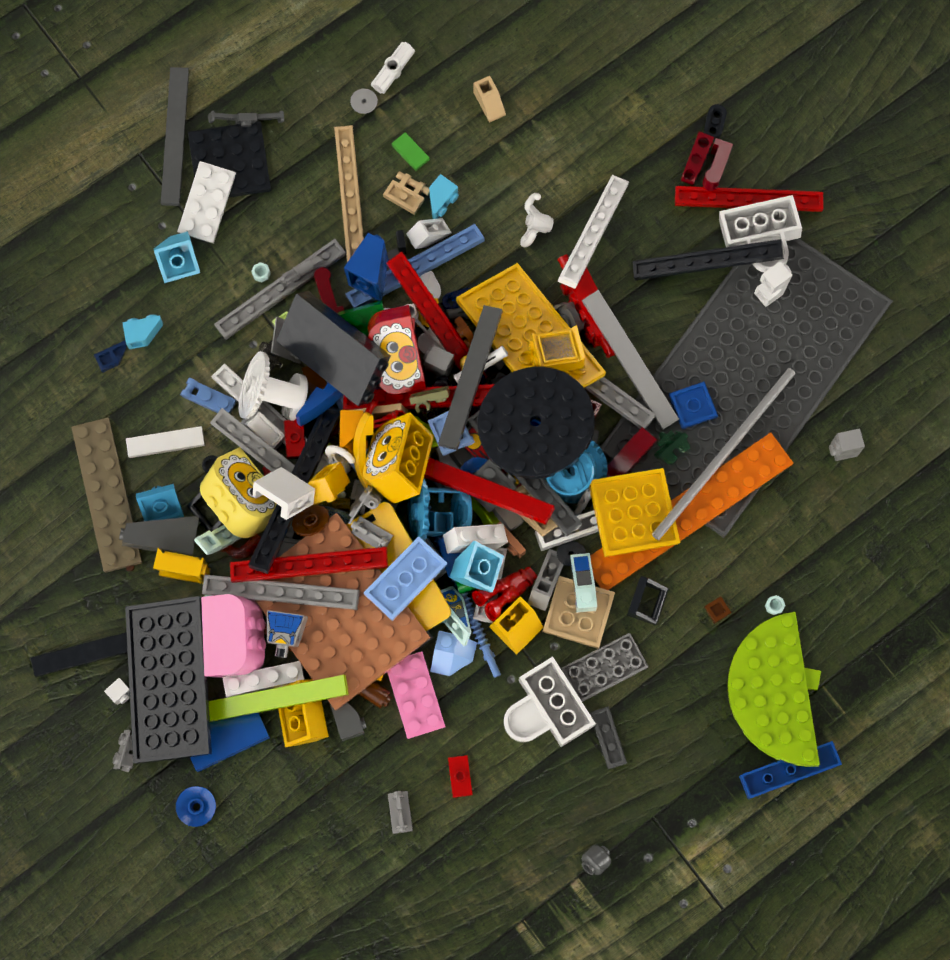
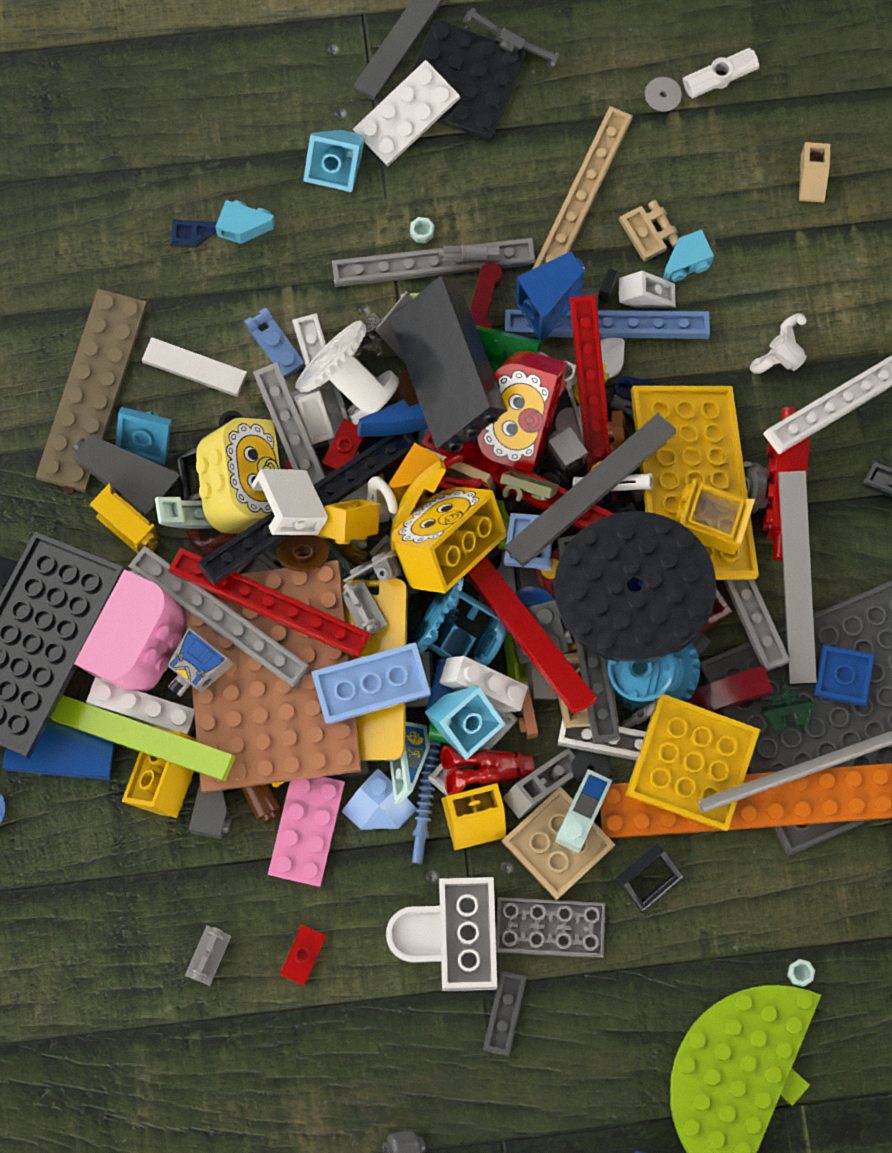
camera: 30 degrees right, 0 degrees up
bright green tile [391,132,430,171] -> none
reddish brown plate [704,597,731,624] -> none

